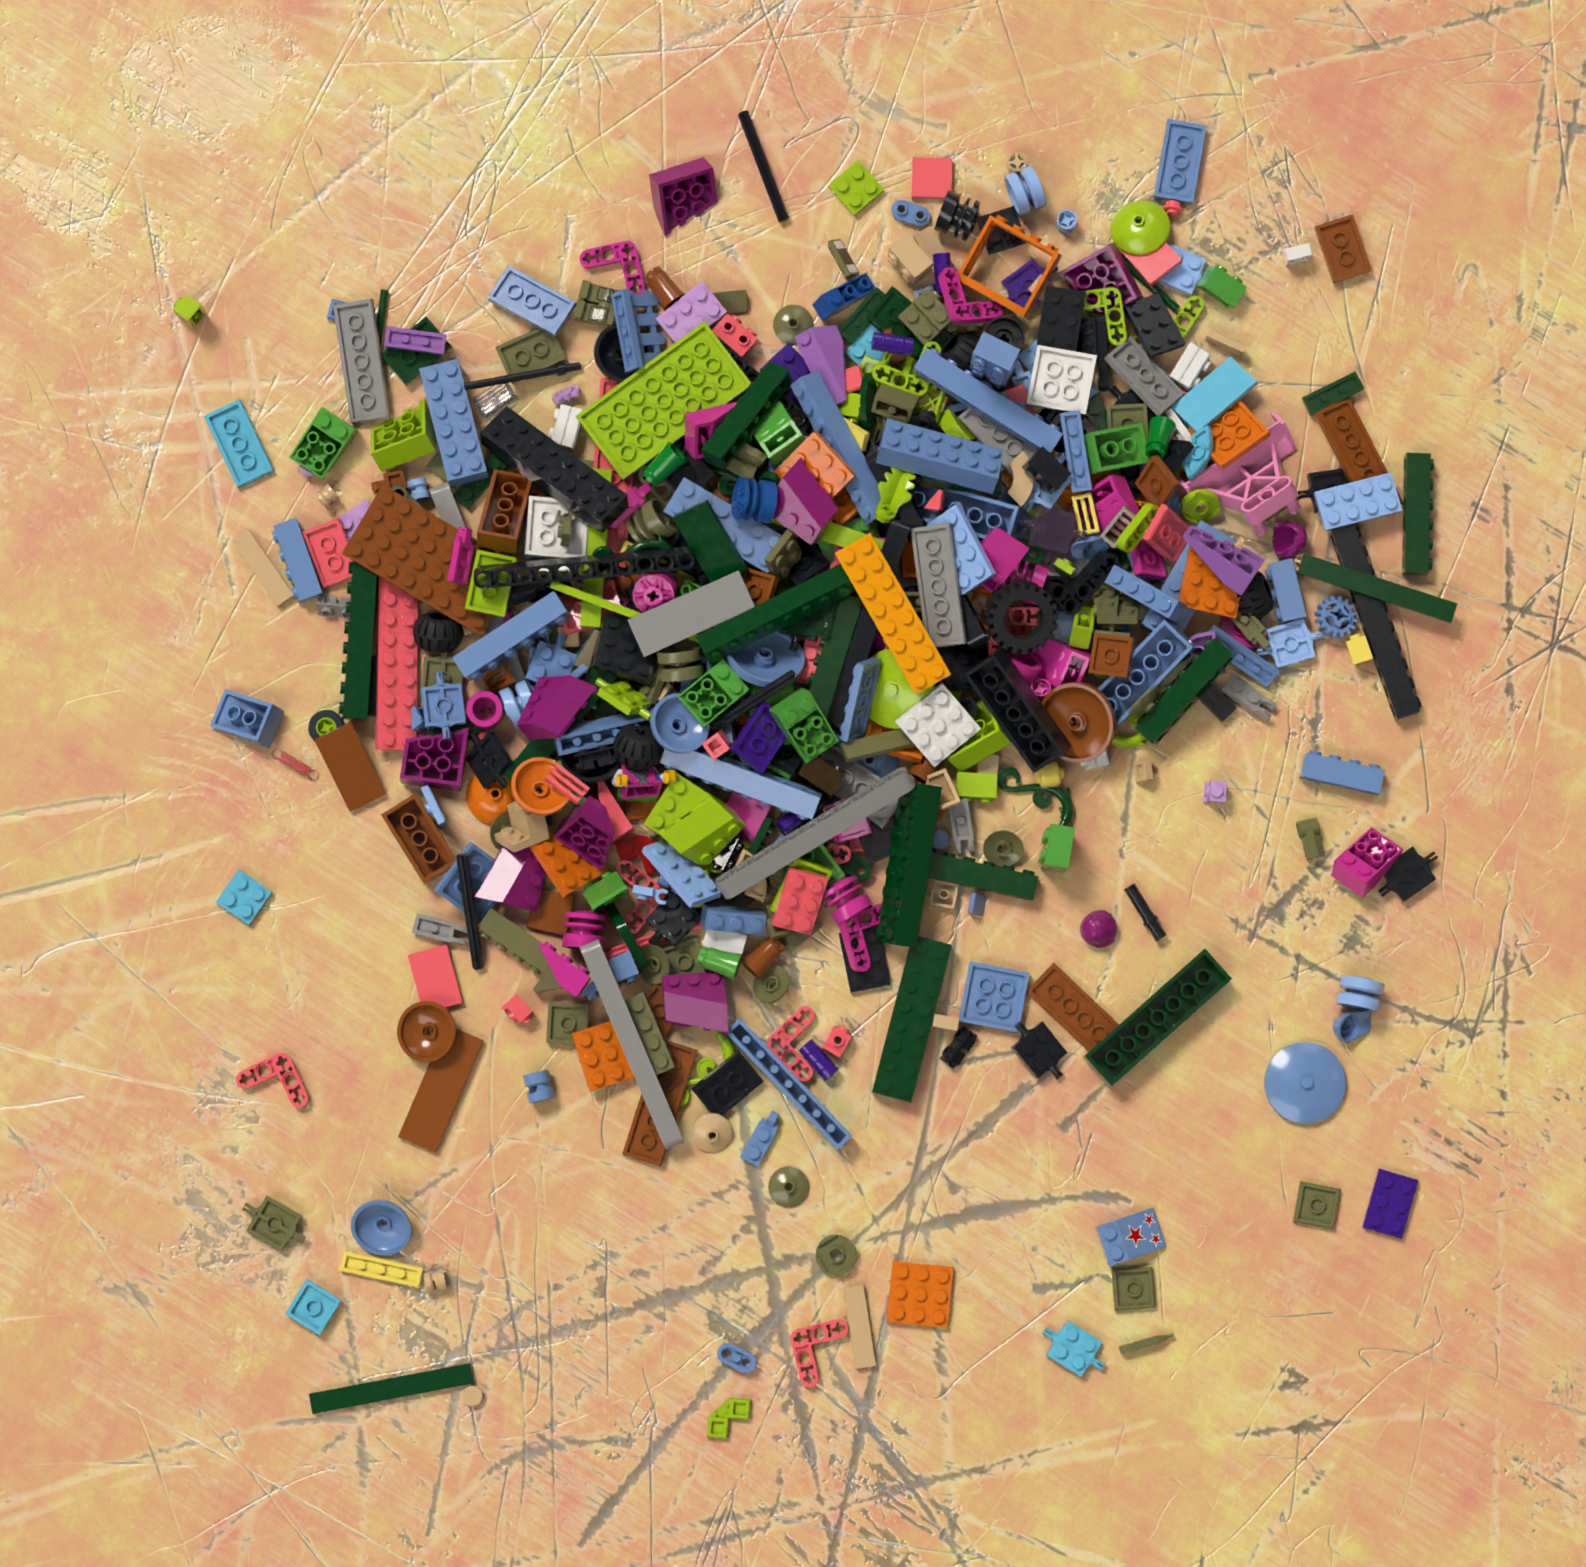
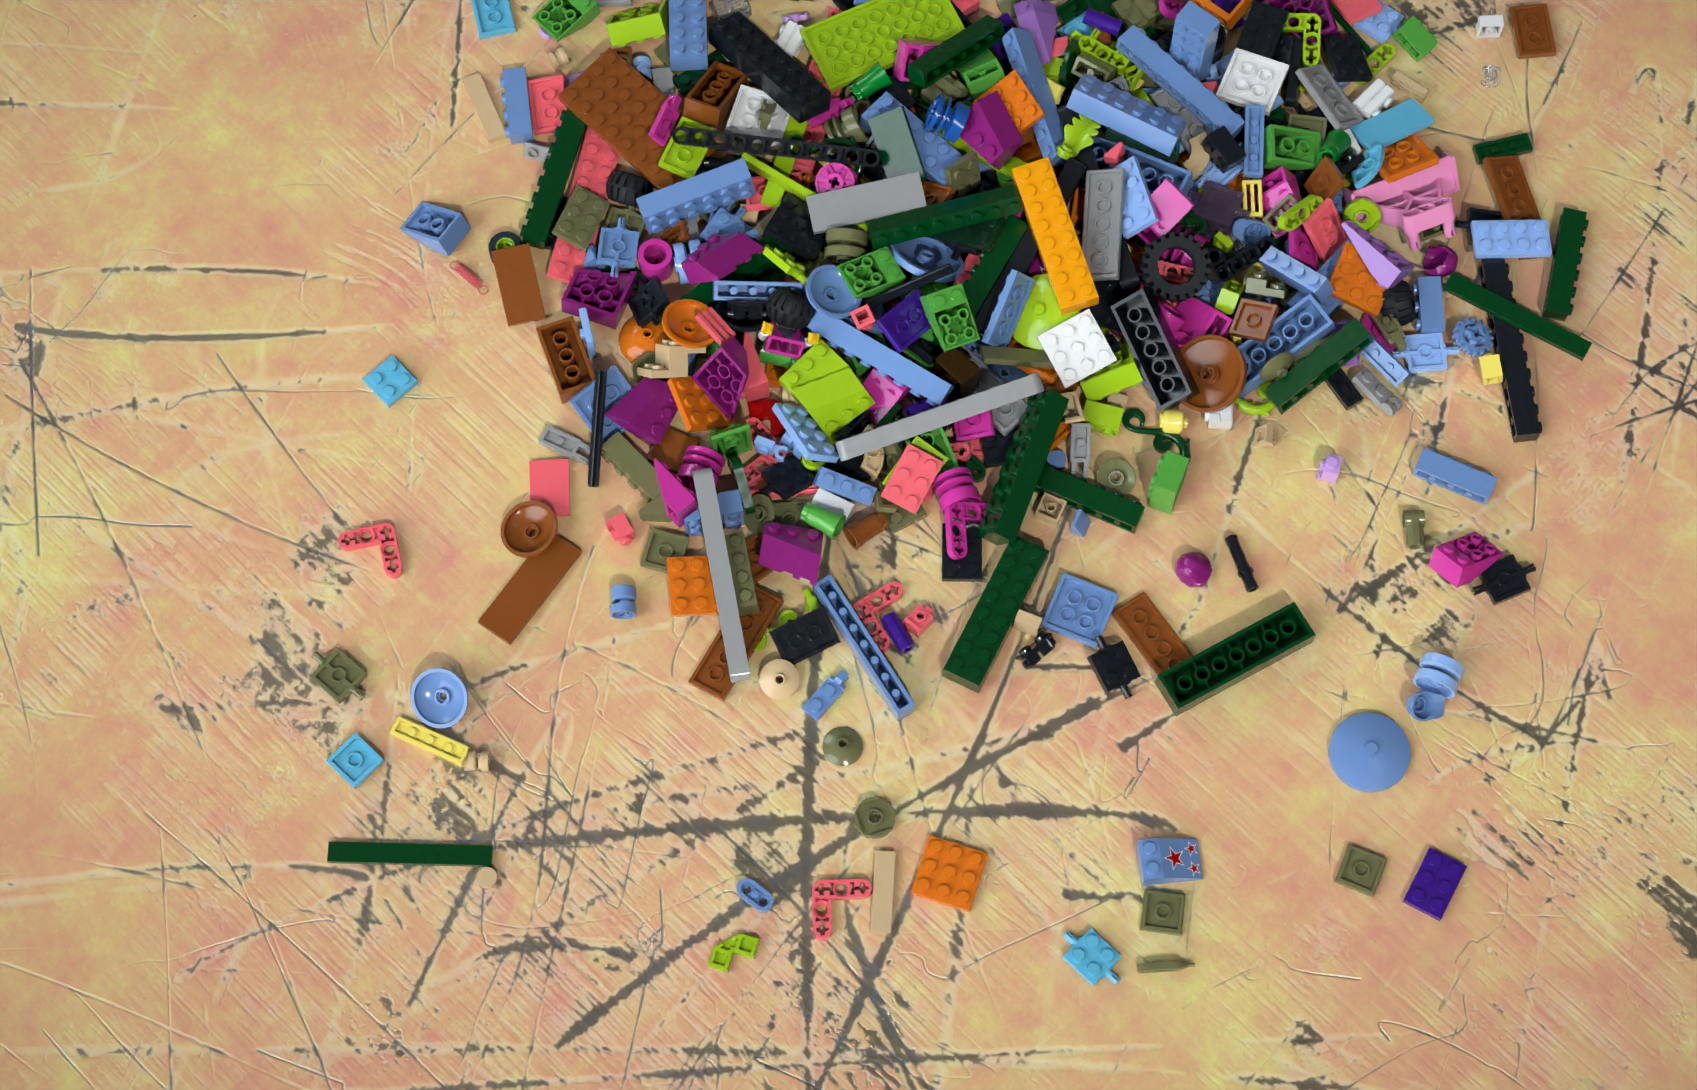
camera: 15 degrees right, 15 degrees down
olive dish [753,965,790,1003] -> none
none -> olive plate [551,185,610,252]
none -> clear wheel [1480,65,1501,88]

